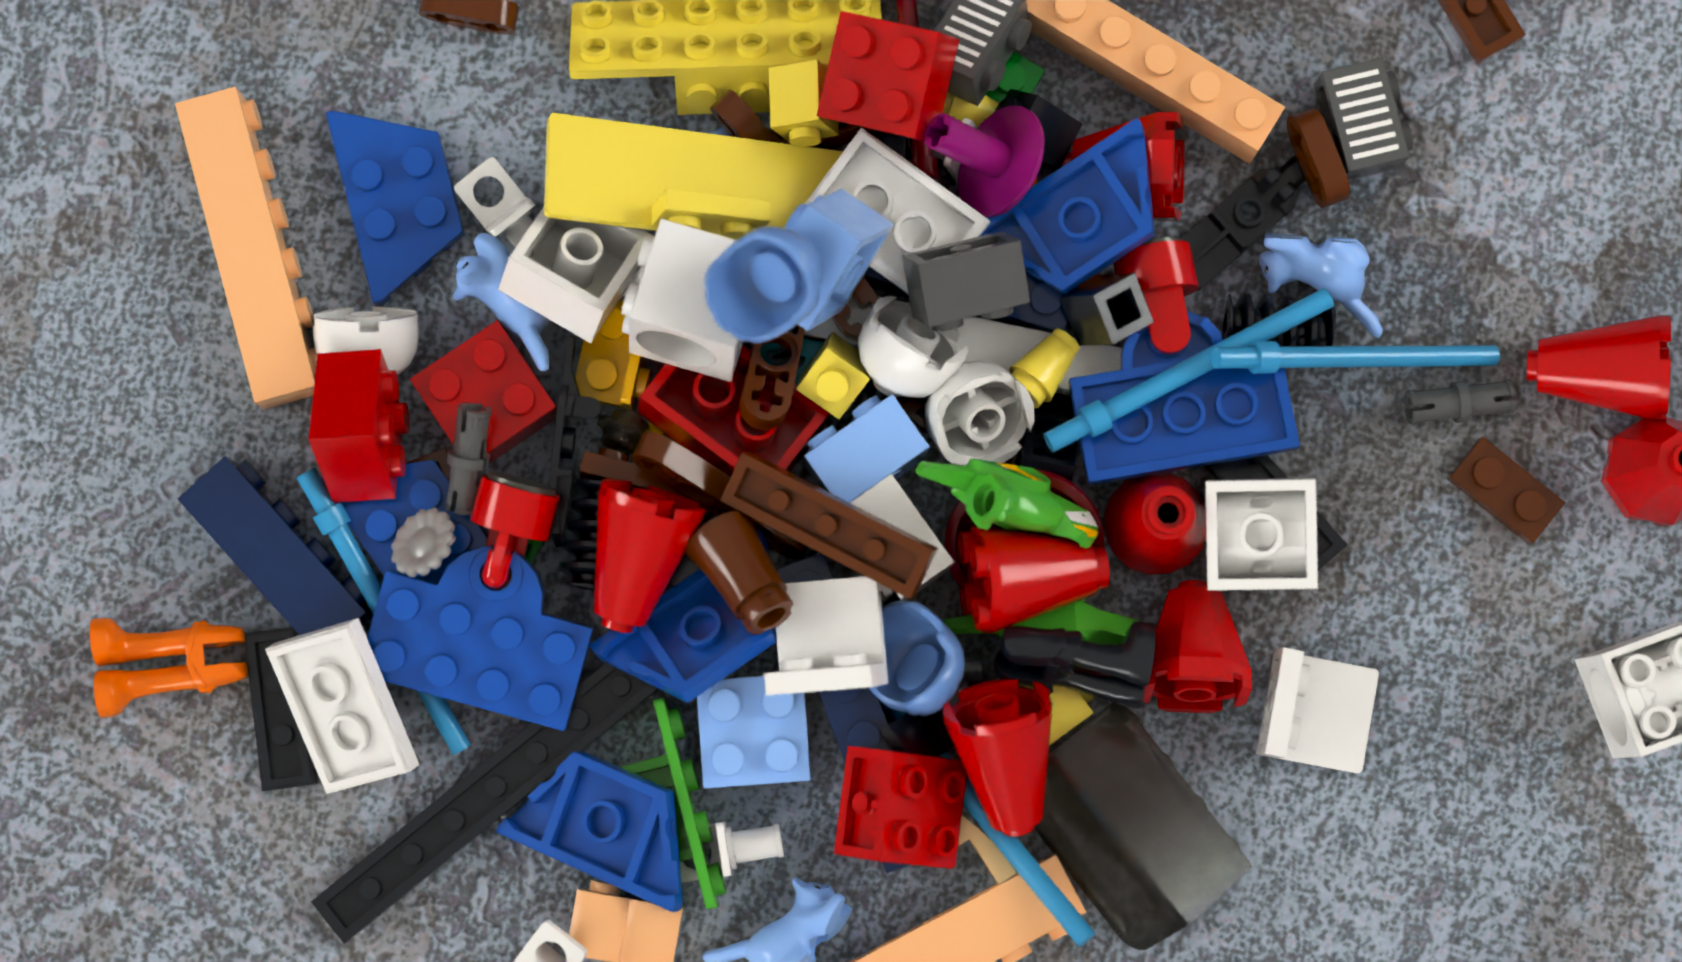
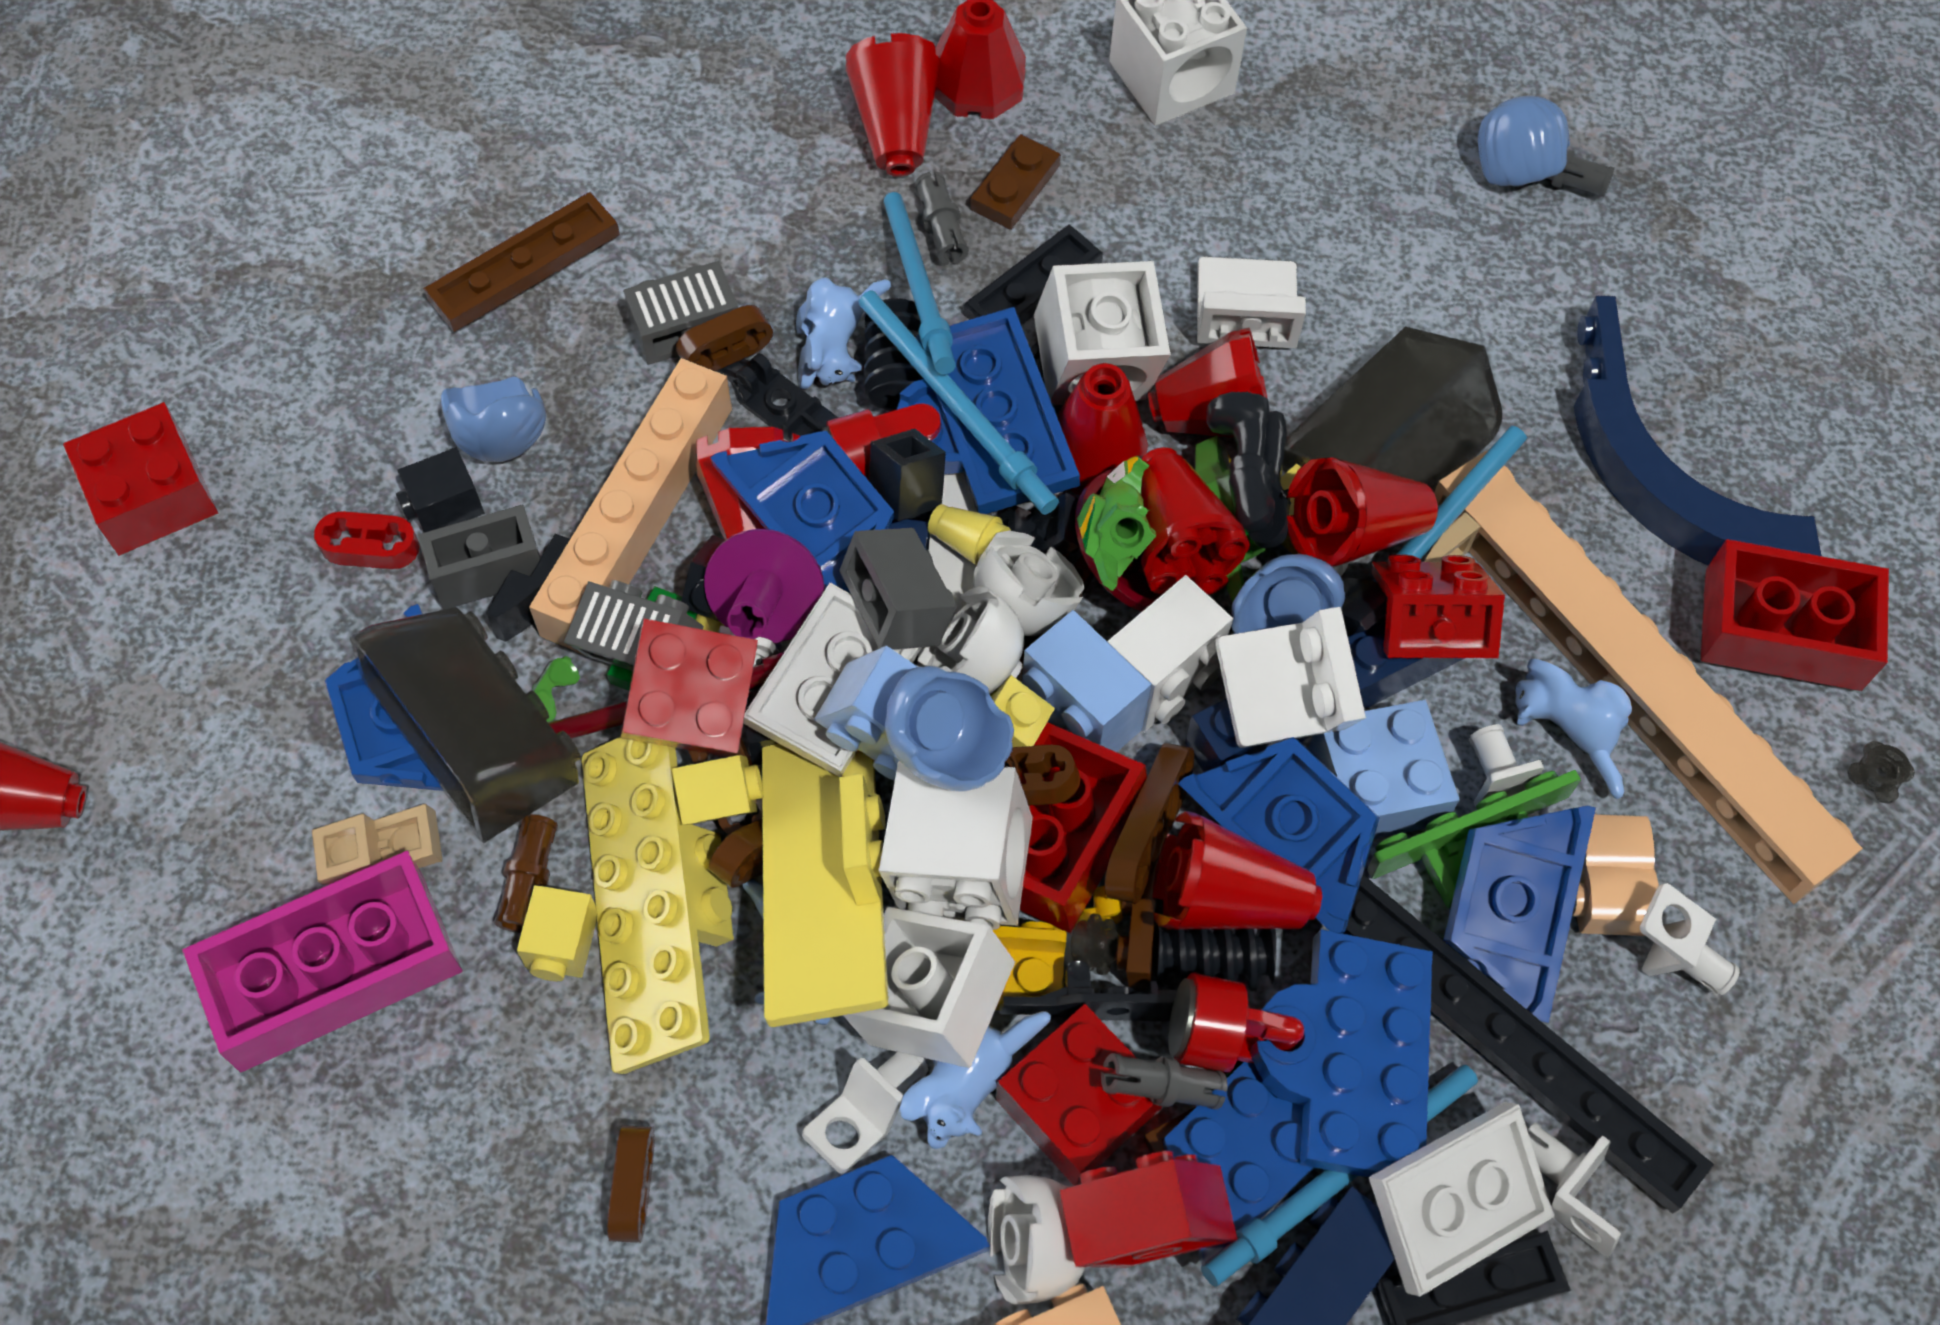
camera: 100 degrees left, 20 degrees down
light grey piece [391,507,455,577] -> none
reddish brown plant [685,510,794,635] -> none
reddish brown plate [720,451,938,599] -> none
none -> black tile [963,224,1103,325]
none -> white bracket [1528,1122,1621,1257]

